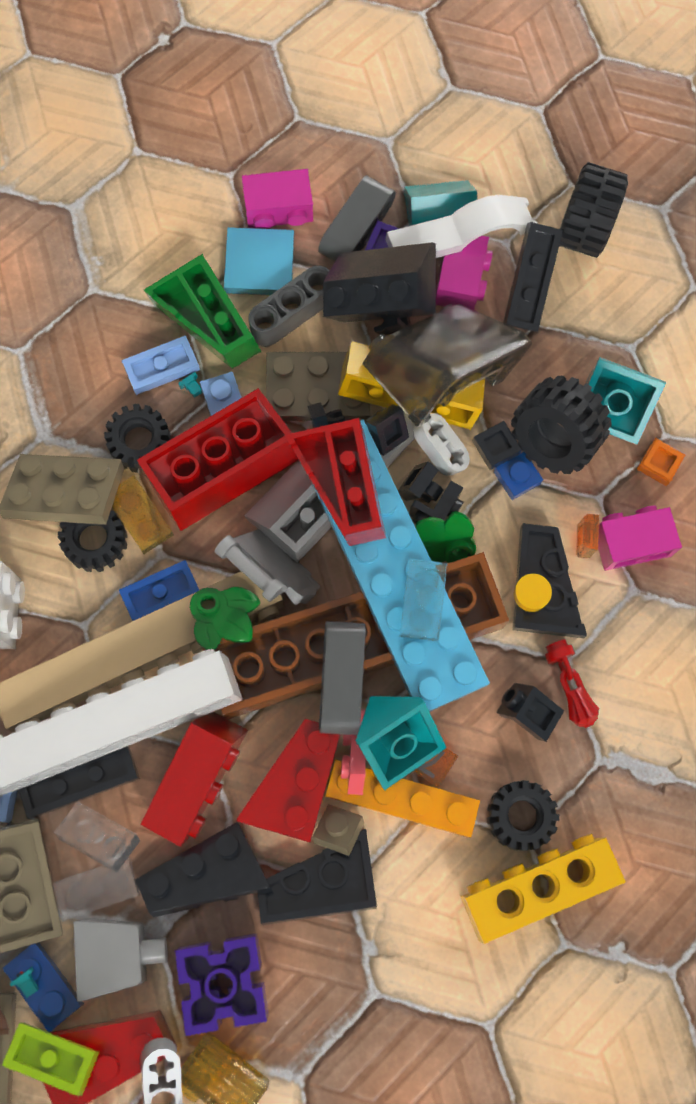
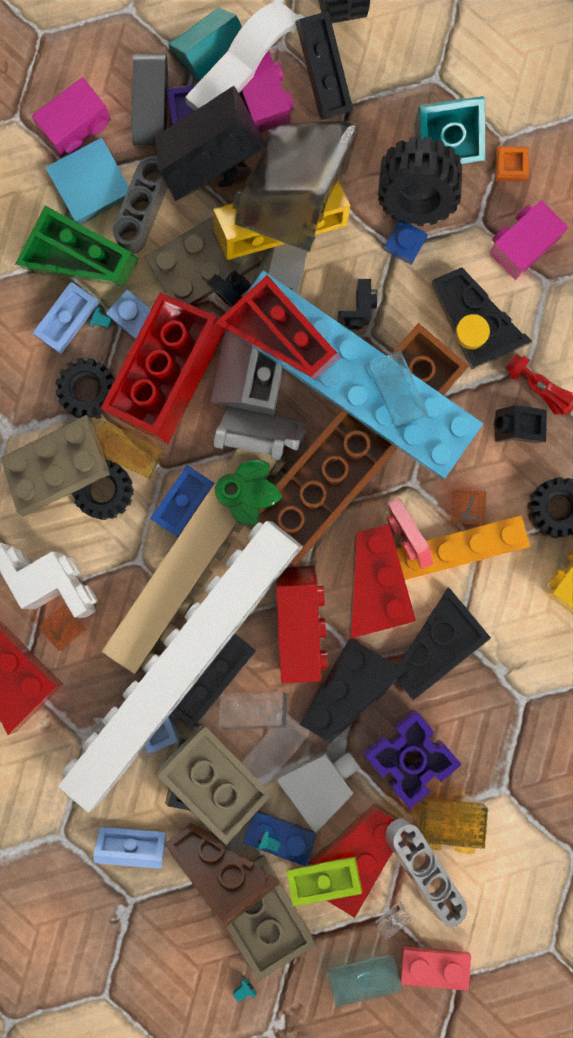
camera: 25 degrees left, 10 degrees up
dark tan plate [312,804,364,856] -> none
dark grey beam [319,621,365,735] -> none
teal slope [355,696,447,790] -> none
black tile [365,404,409,456] -> none
black tile [398,461,444,503] -> none
white beam [413,413,470,476] -> none
green plate [415,511,476,565] -> none
black tile [472,421,522,470] -> none
clear orange tile [576,514,599,558] -> none

